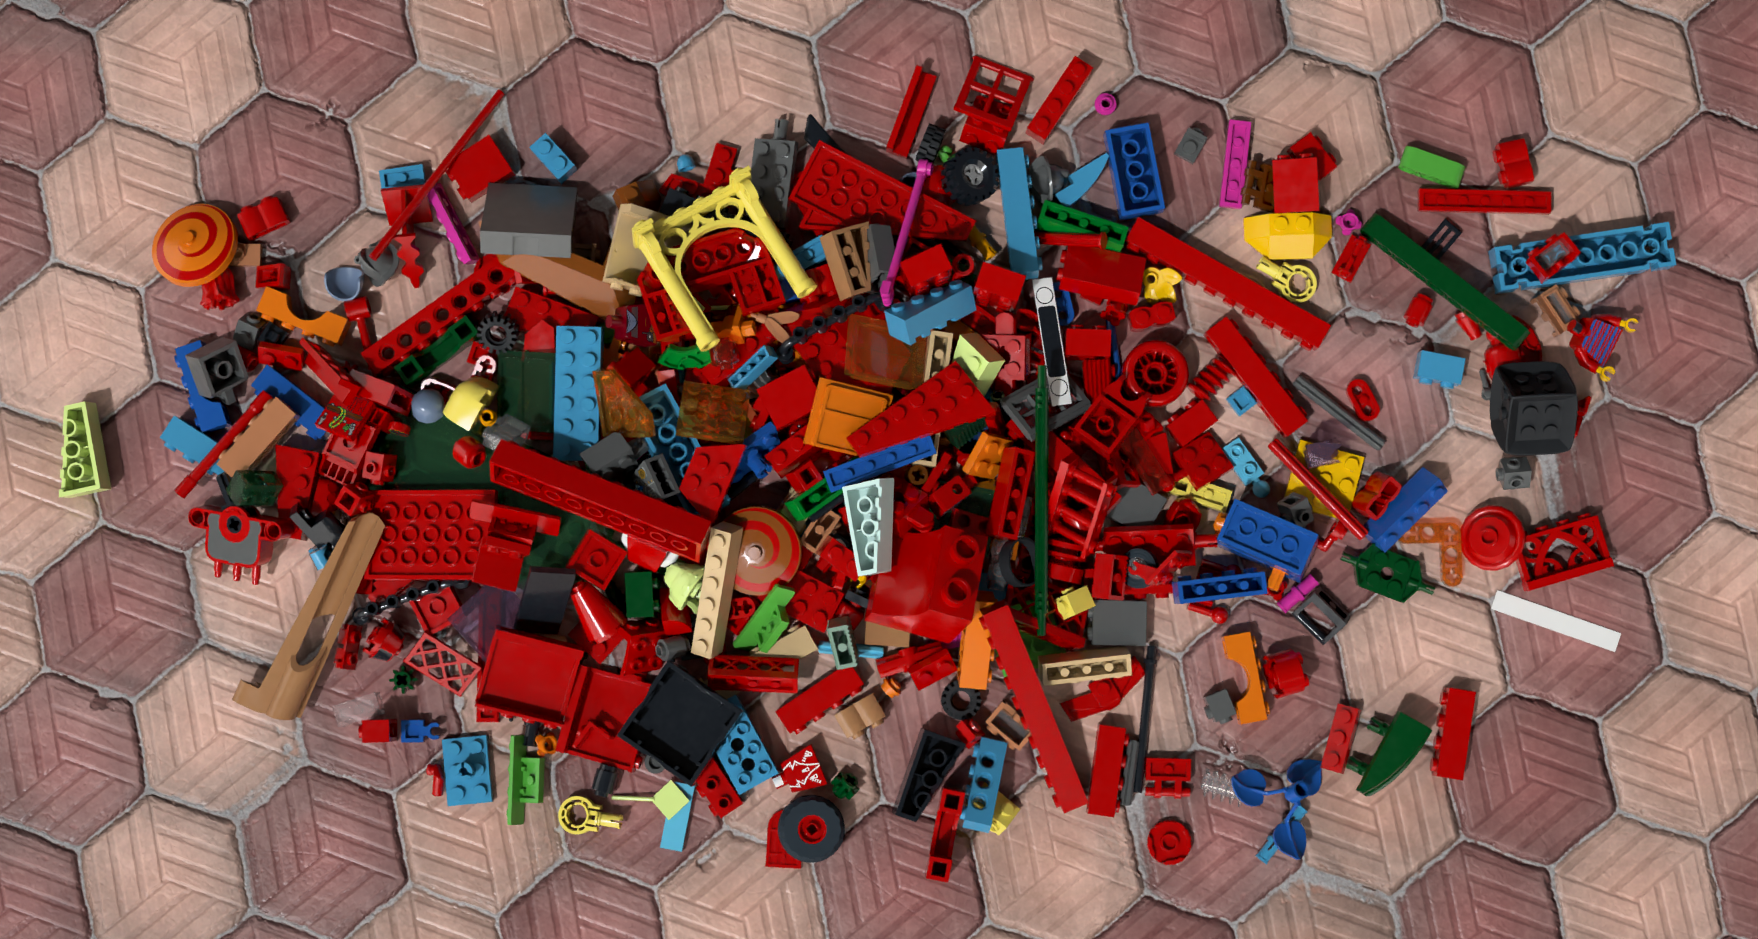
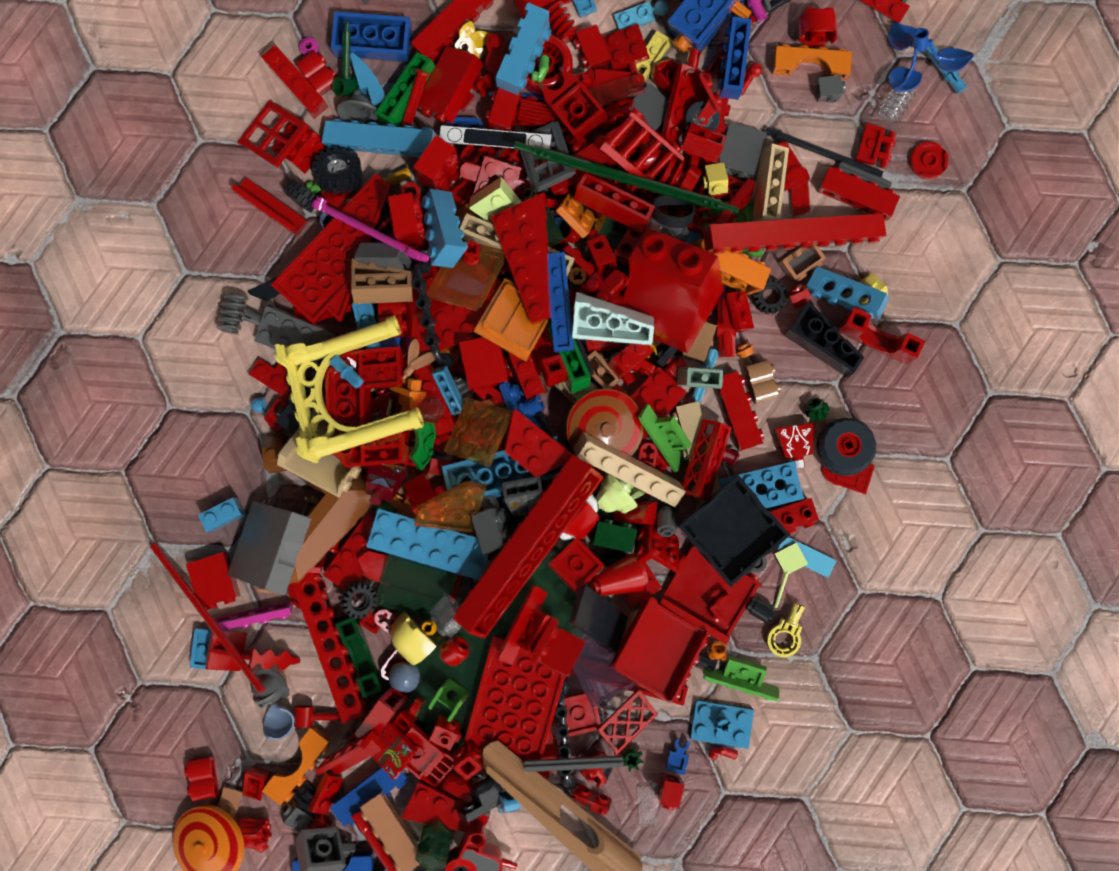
camera: 75 degrees left, 0 degrees up
none -> dark grey piece [216,293,249,335]
none -> red brick [296,50,338,96]
none -> dark azure axle [330,355,363,388]
none -> dark green piece [332,21,359,97]
none -> bright green piece [428,678,470,722]
none -> red bush [463,241,480,266]
none -> dark azure wedge [496,3,551,95]
none -> dark grey axle [524,755,623,772]
none -> bright green arm [531,55,549,83]
none -> dark red bush [722,447,740,466]

